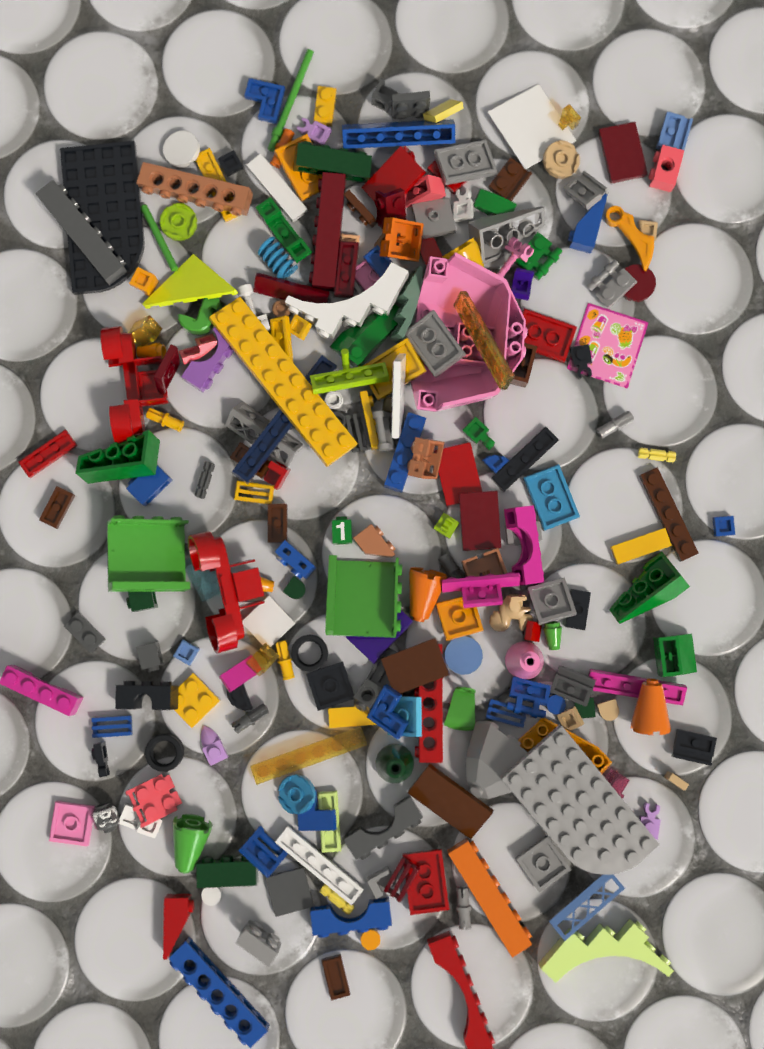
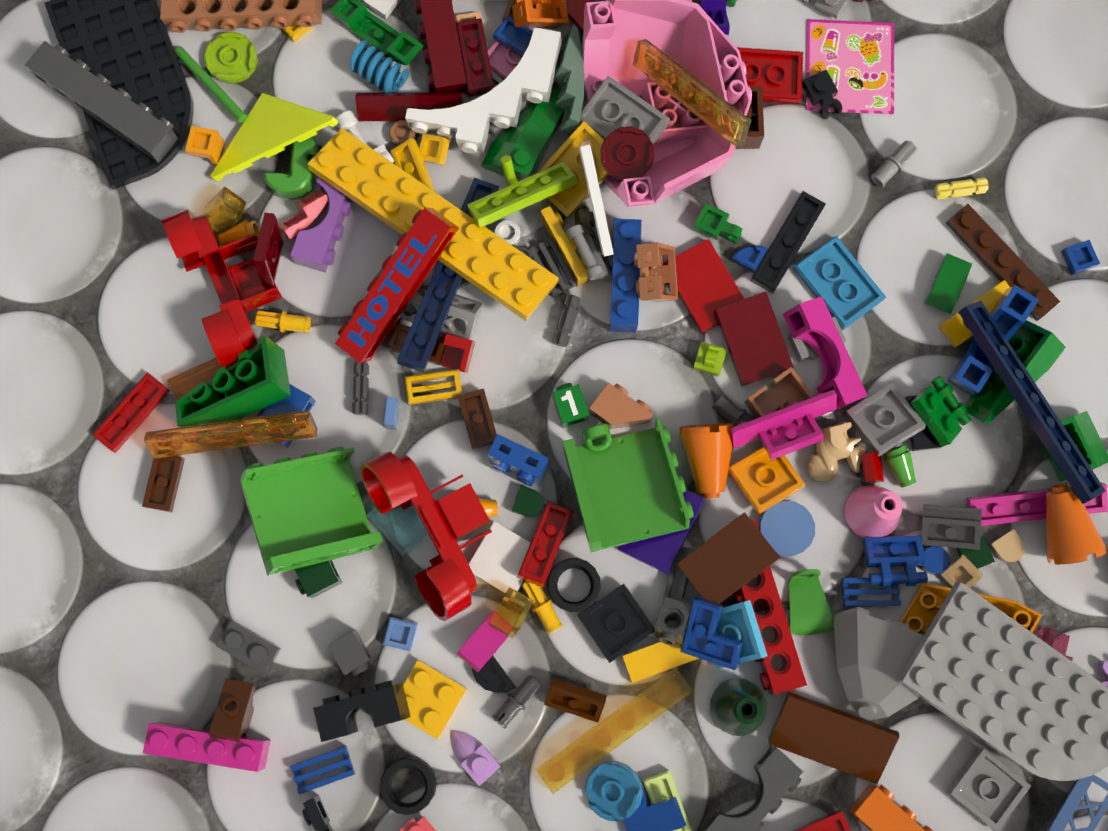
camera: 15 degrees left, 5 degrees down
none -> clear orange plate [144,410,318,459]
none -> clear orange tile [167,358,222,401]
none -> reddish brown brick [209,679,255,742]
none -> red brick [335,207,459,363]
none -> medium blue tile [383,397,400,430]
none -> red tile [517,501,573,588]
none -> reddish brown plate [544,678,607,723]
none -> dark grey axle [552,294,581,347]
none -> bright green tile [582,423,612,452]
none -> dark red tile [601,126,654,181]
none -> green plate [911,376,971,447]
none -> green slope [924,253,972,314]
none -> blue arch [947,285,1039,395]
none -> dark blue plate [958,301,1106,504]

